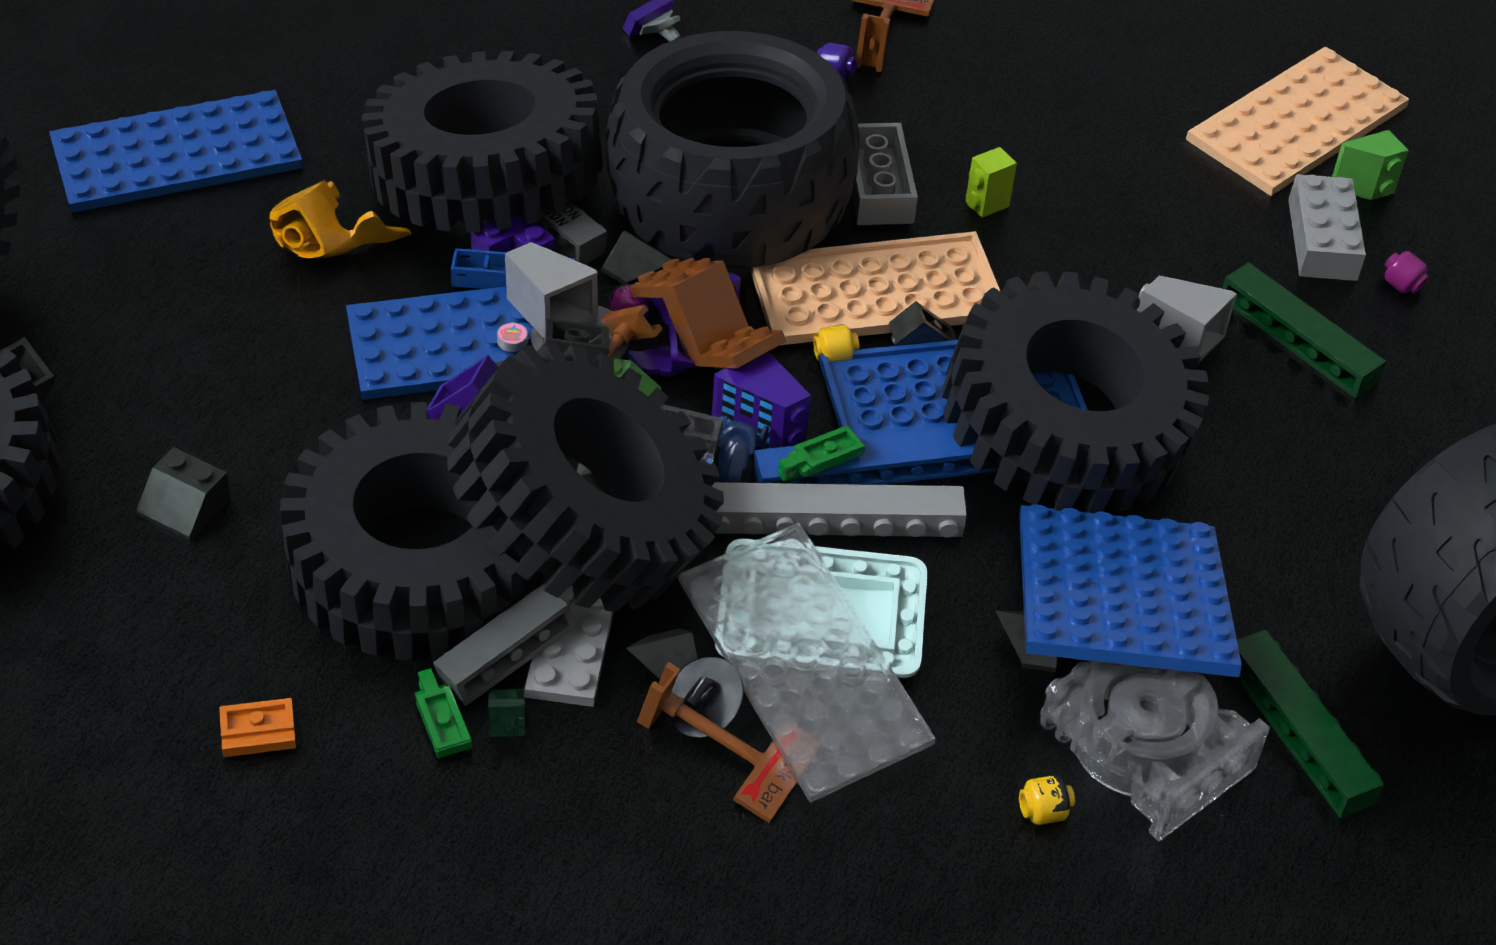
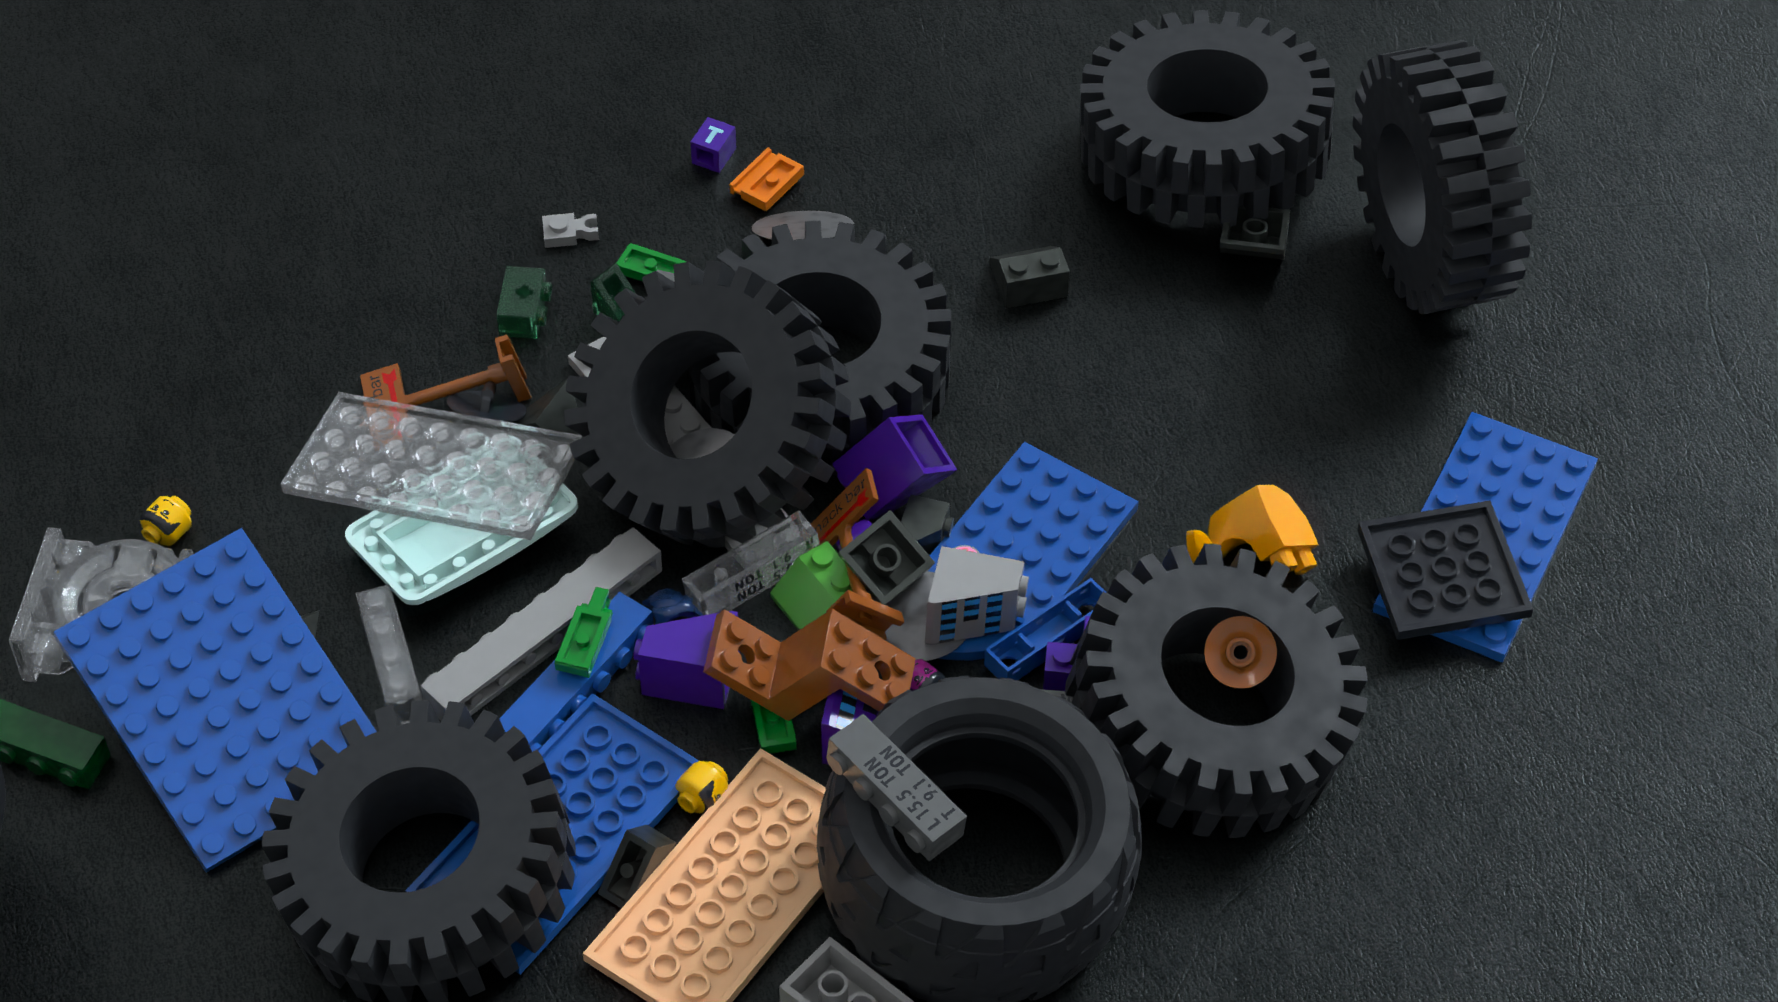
camera: 140 degrees right, 5 degrees up
none -> clear brick [355,585,422,724]
none -> clear green brick [497,266,552,339]
none -> light grey plate [542,213,599,248]
none -> dark purple brick [691,117,736,173]
none -> flat silver sticker [752,211,854,240]
none -> dark grey brick [827,714,967,861]
none -> dark orange dish [1204,616,1277,688]
none -> black plate [1357,500,1533,640]

